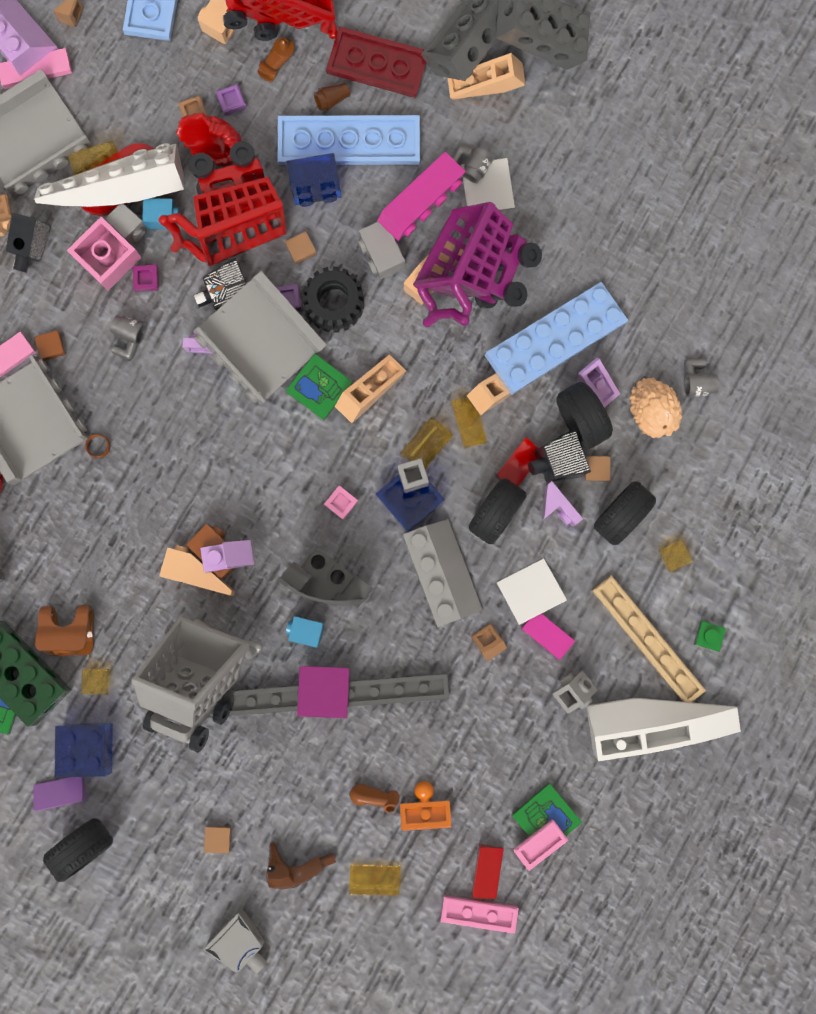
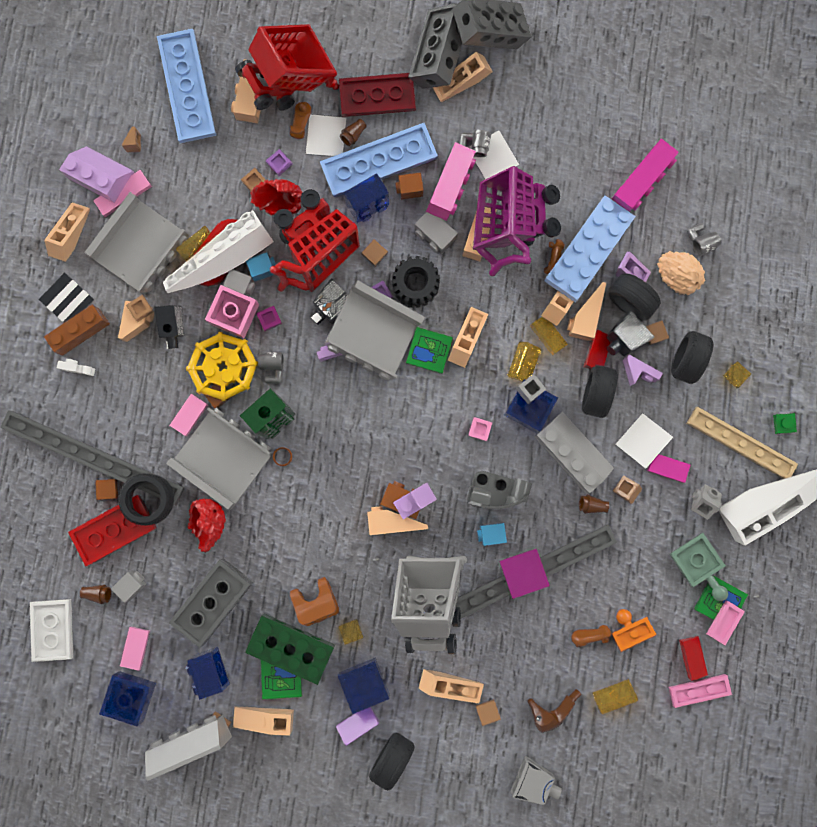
camera: 25 degrees left, 0 degrees up
none -> yellow plate [186,332,258,402]
none -> dark green brick [239,388,296,440]
none -> white sticker [306,115,346,156]
none -> dark orange brick [395,172,424,200]
none -> light nougat slope [419,669,484,703]
none -> dark orange piece [544,239,565,274]
none -> light nougat slope [567,282,606,341]
none -> reddish brown cone [579,494,609,514]
none -> dark pink brick [611,138,679,212]
none -> sand green plate [669,533,728,601]

